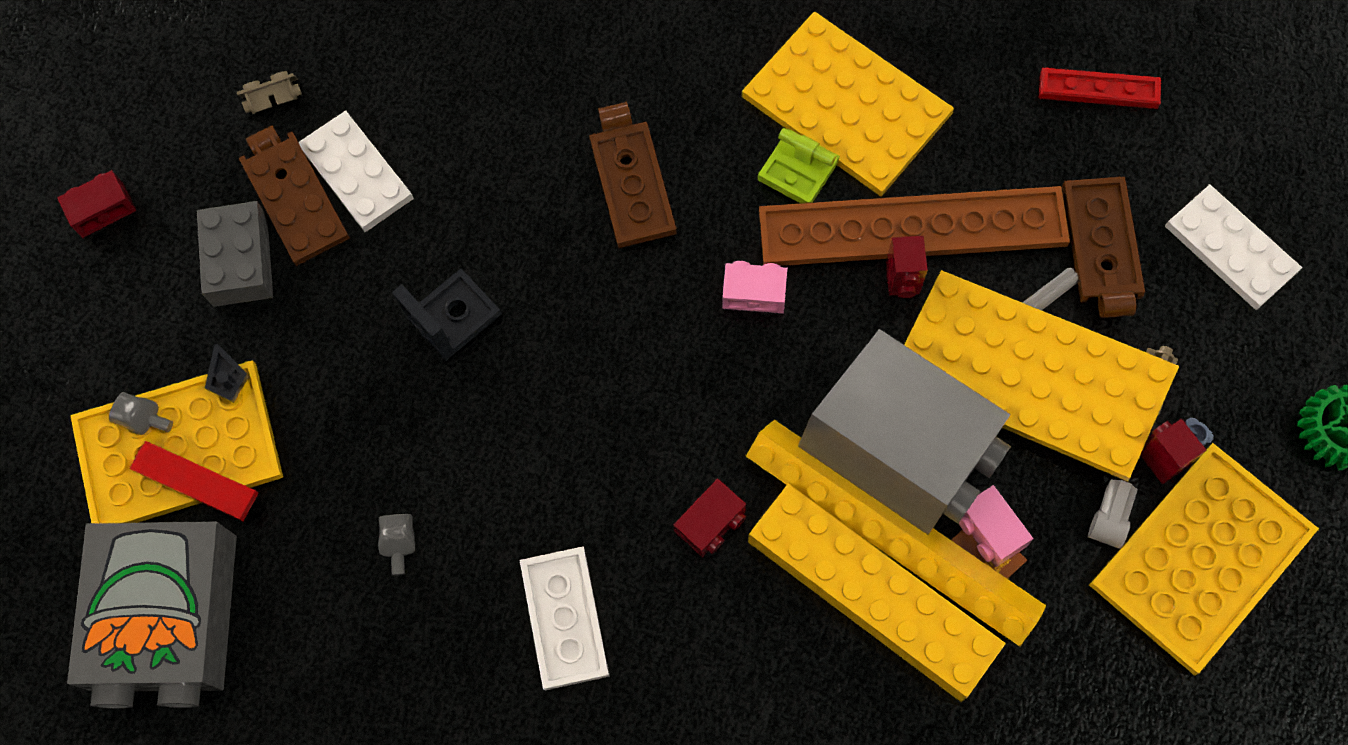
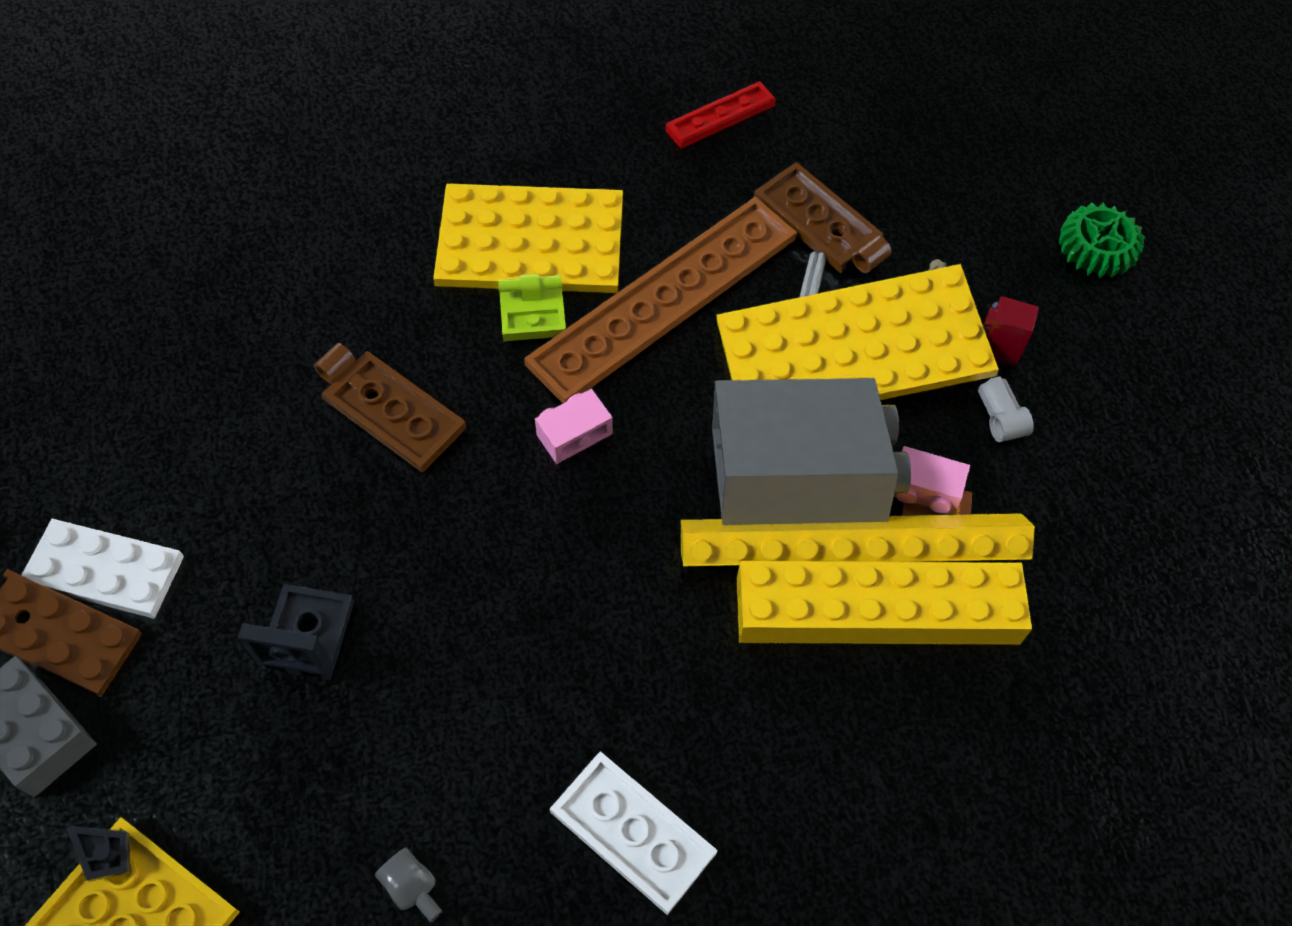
camera: 45 degrees left, 10 degrees down
dark red brick [673,478,746,557] -> none
dark red brick [886,236,928,298] -> none
yellow plate [1089,443,1319,676] -> none
white plate [1165,185,1302,310] -> none

